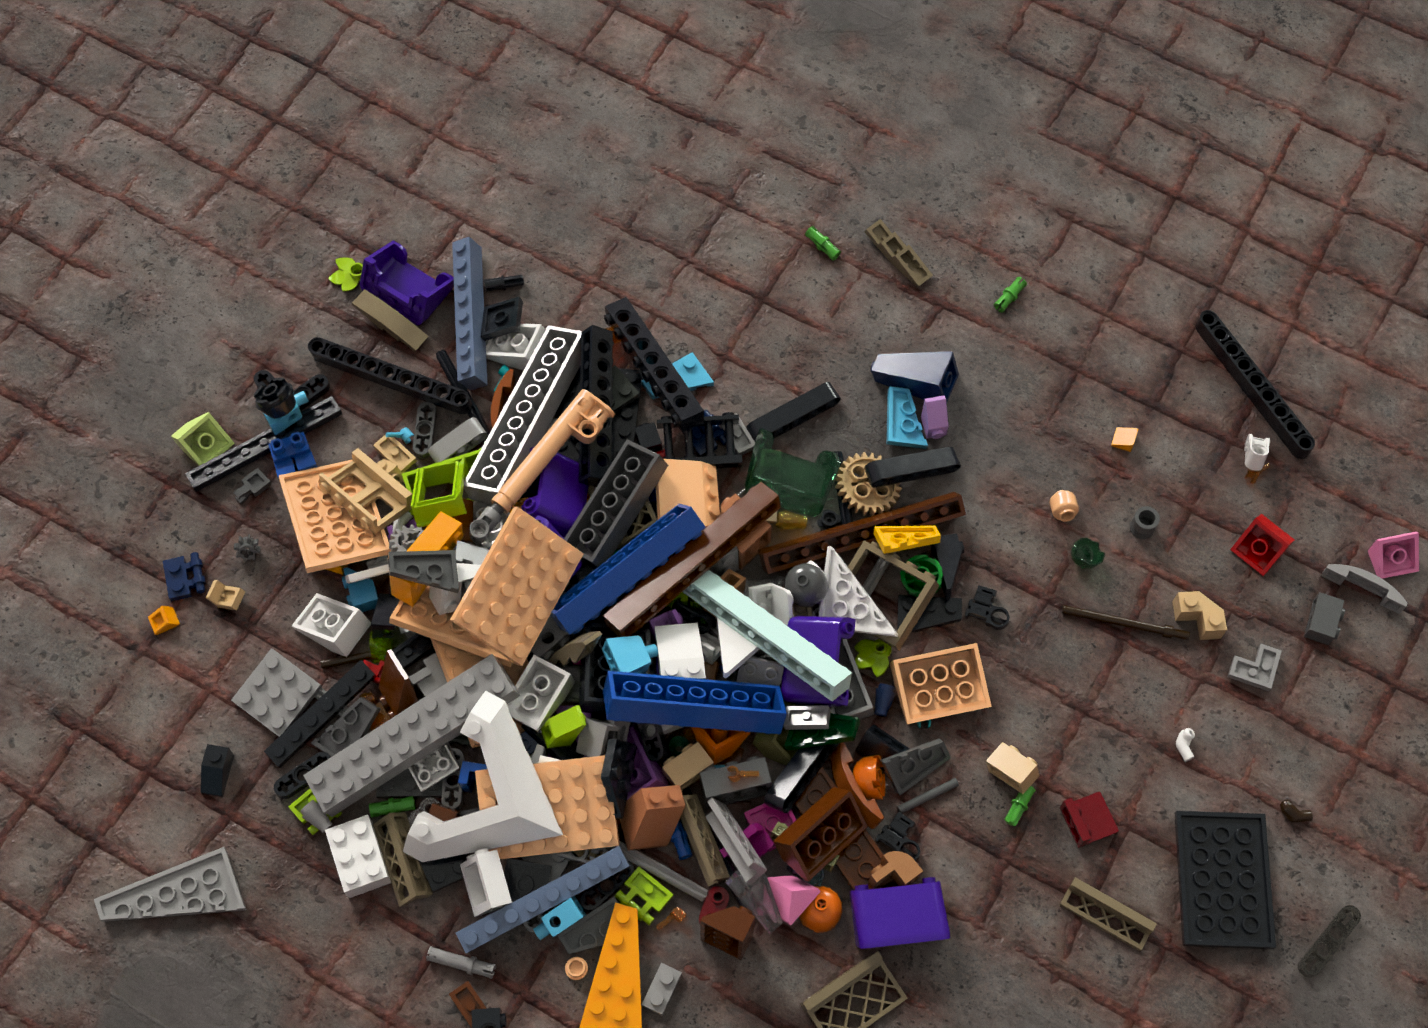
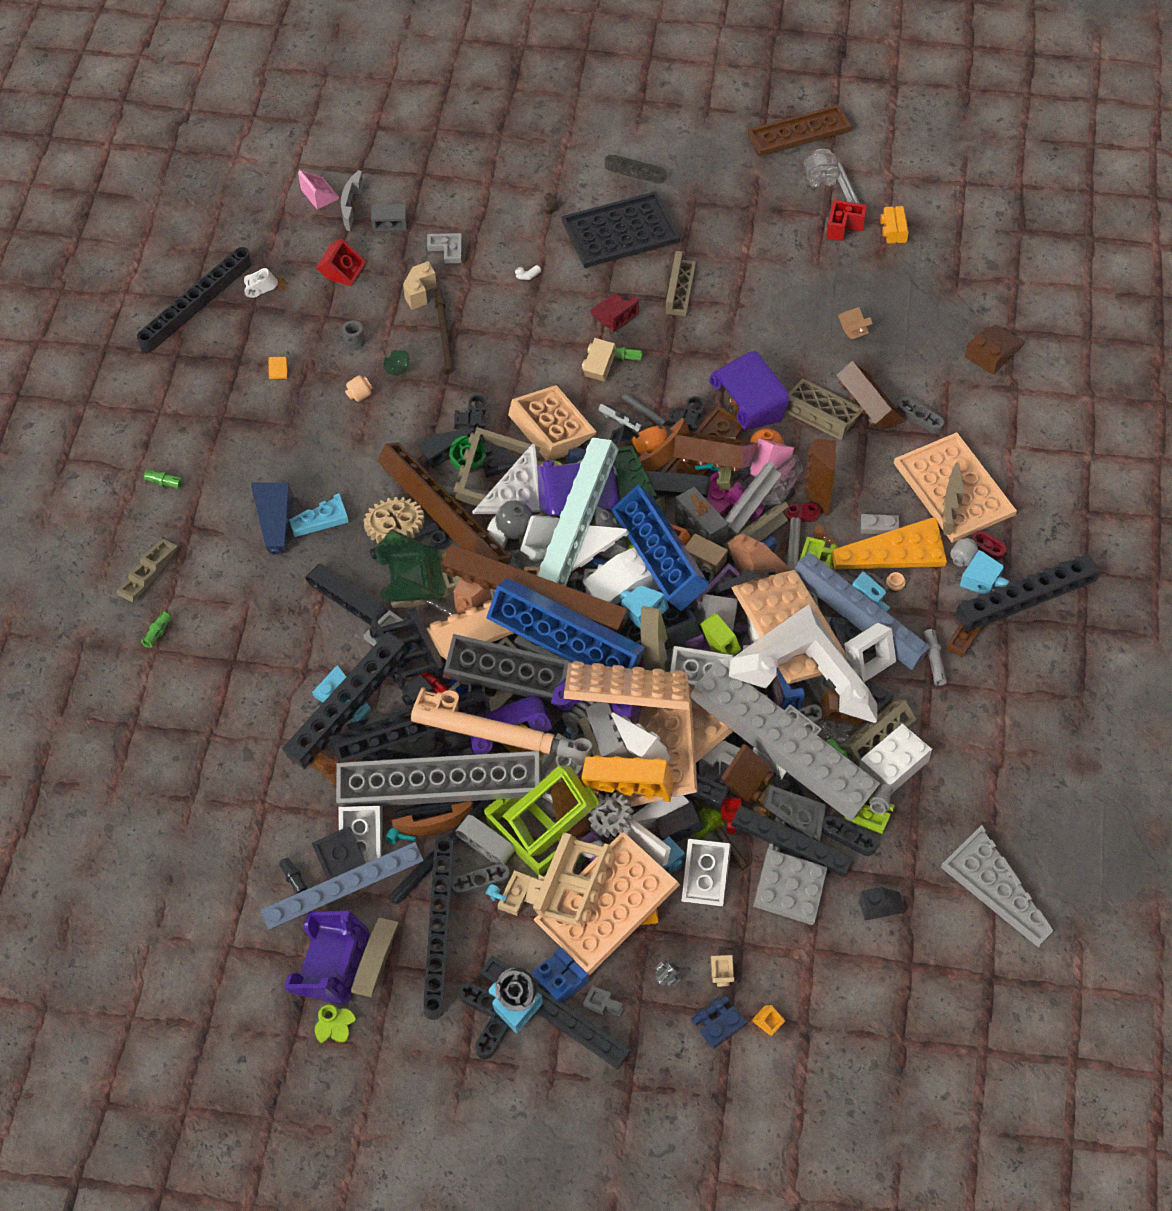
camera: 110 degrees left, 10 degrees down
yellowish green slope [171,412,235,466] -> none
dark grey wing [388,550,459,593] -> none
light grey plate [784,705,831,730] -> none
black beam [864,447,961,488] -> none
medium nougat brick [868,851,923,889] -> none
yellow wing [874,526,941,554] -> none
lavender slope [921,395,948,439] -> none

